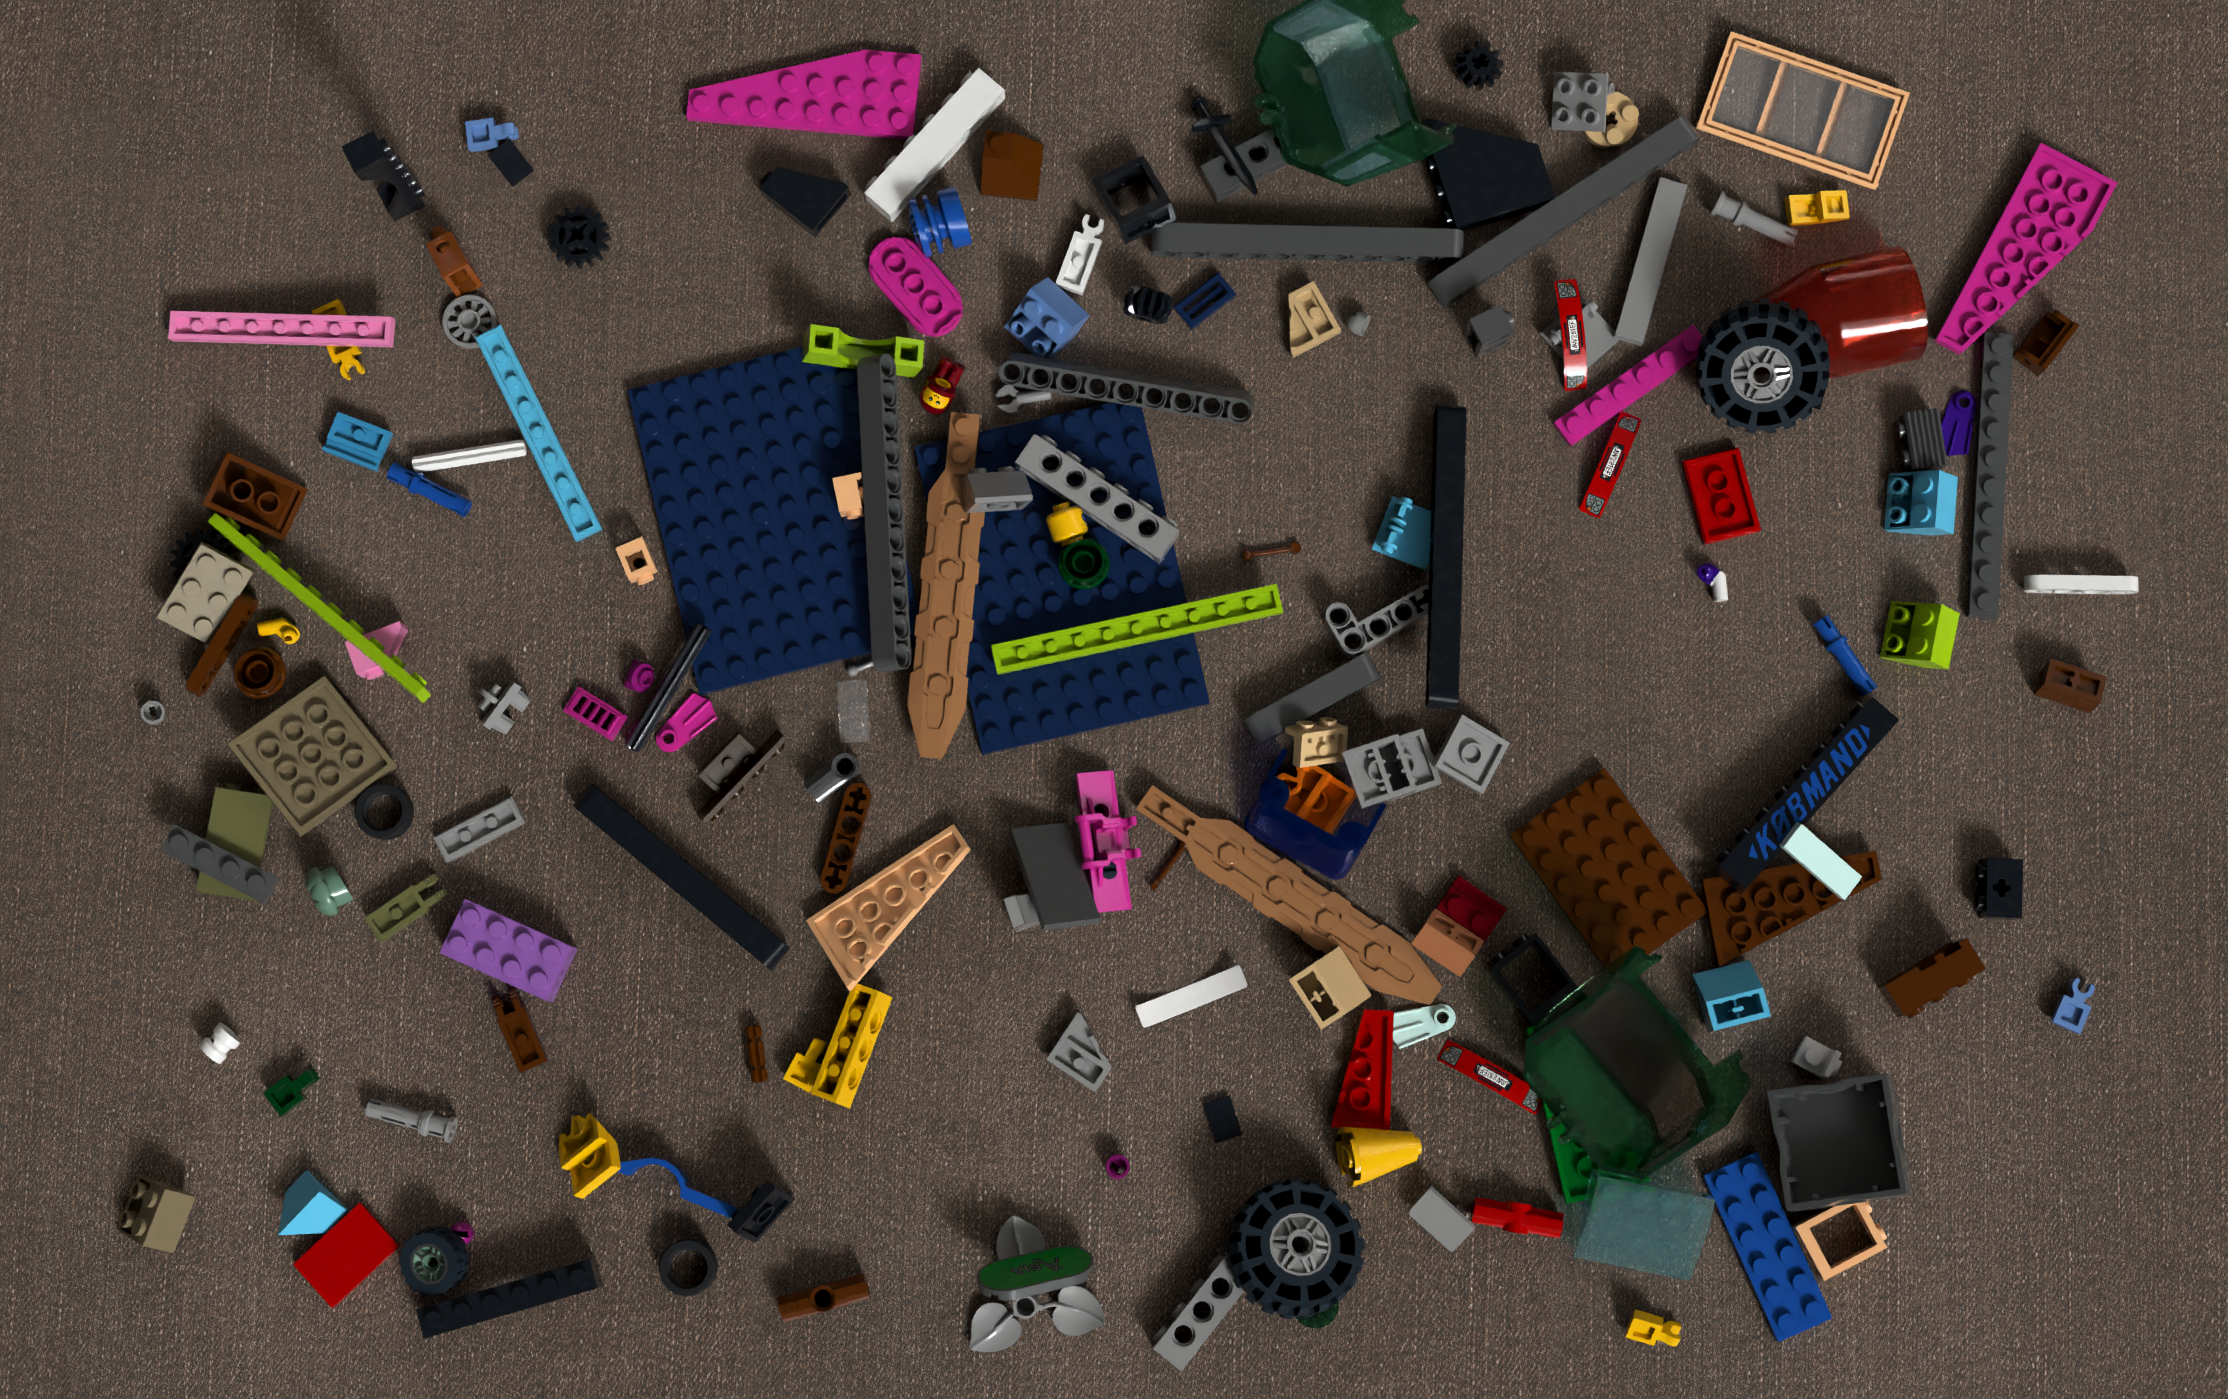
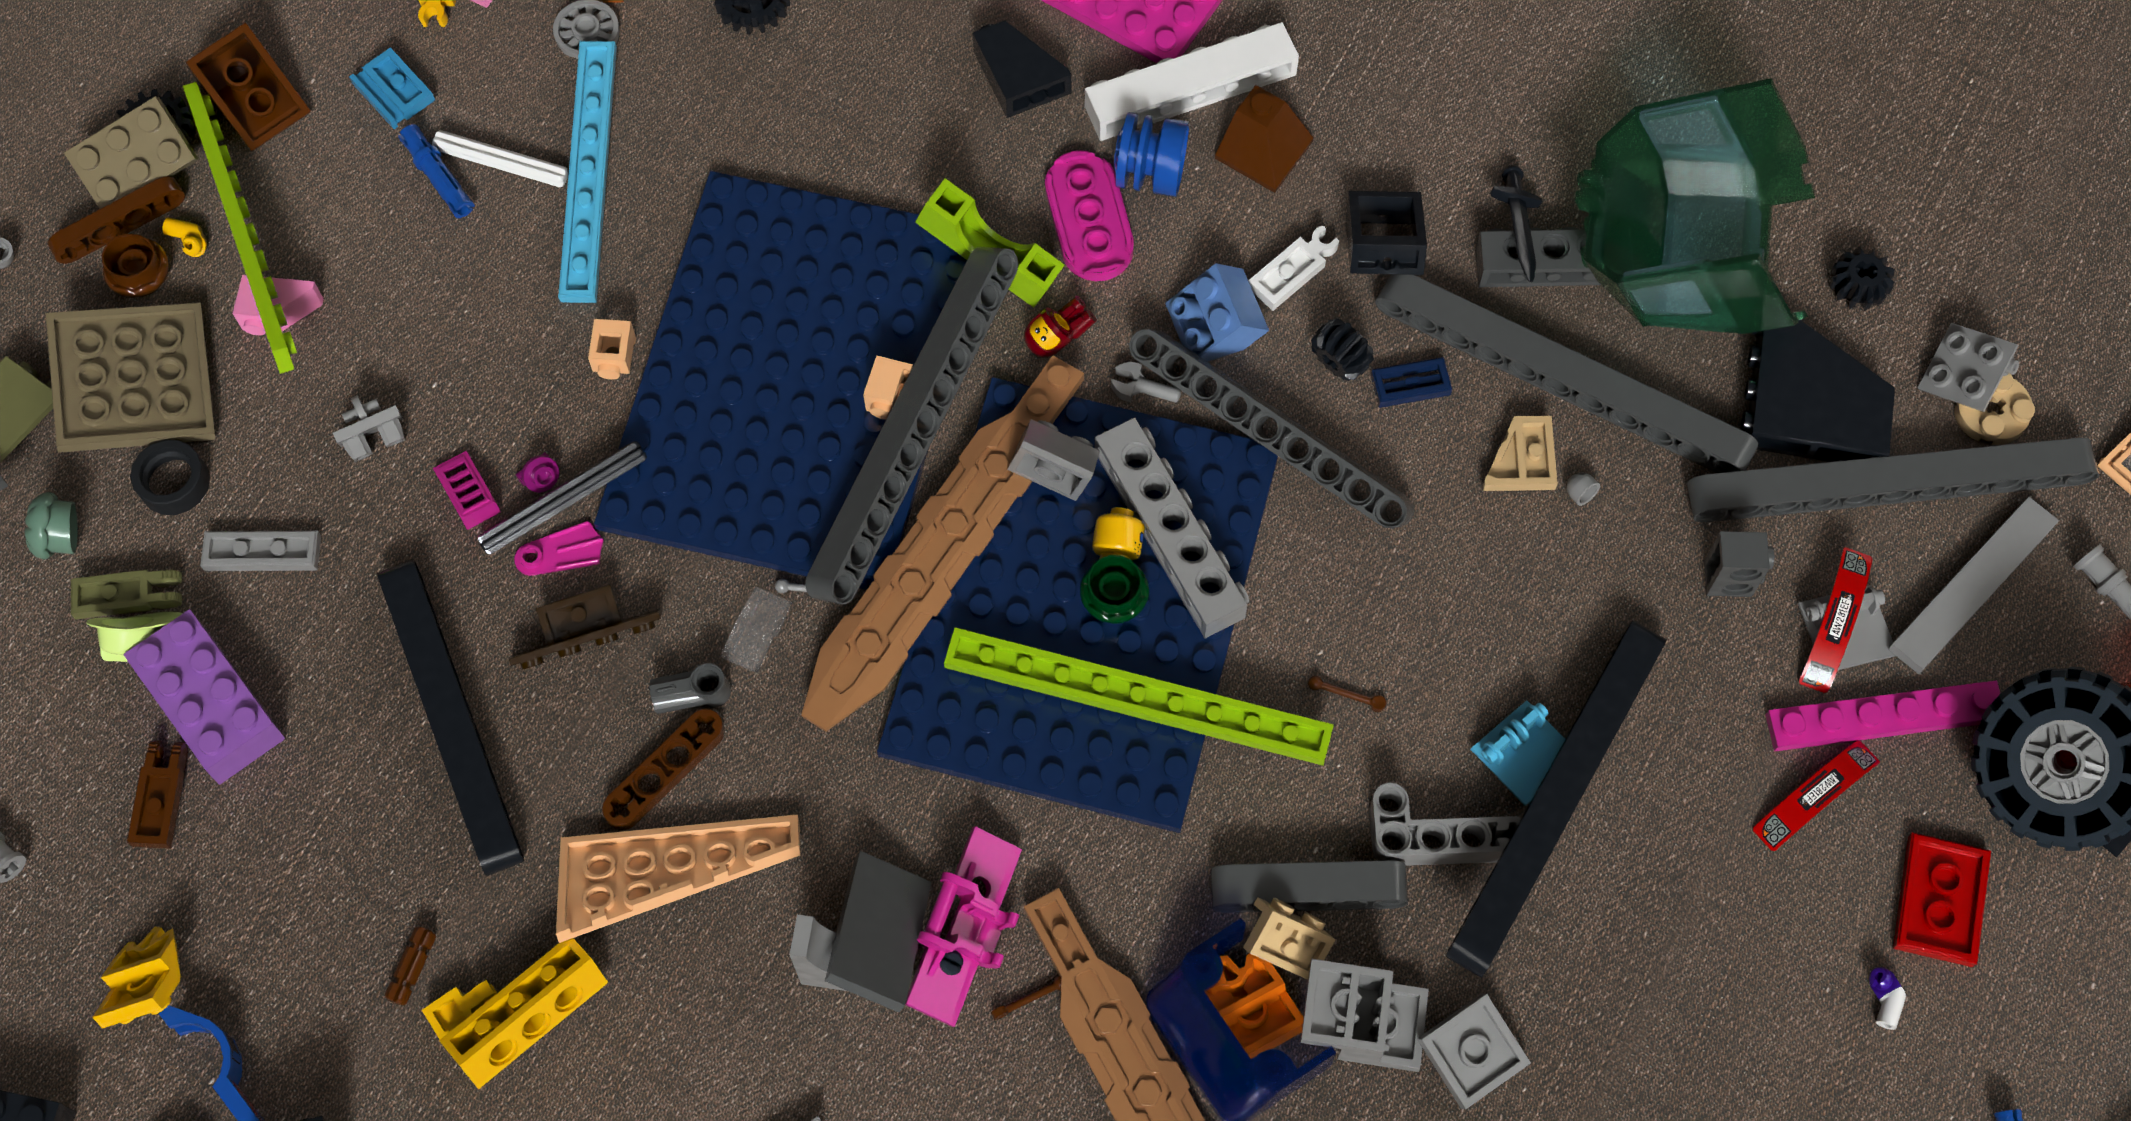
camera: 25 degrees right, 15 degrees down
none -> yellowish green piece [86,612,183,662]

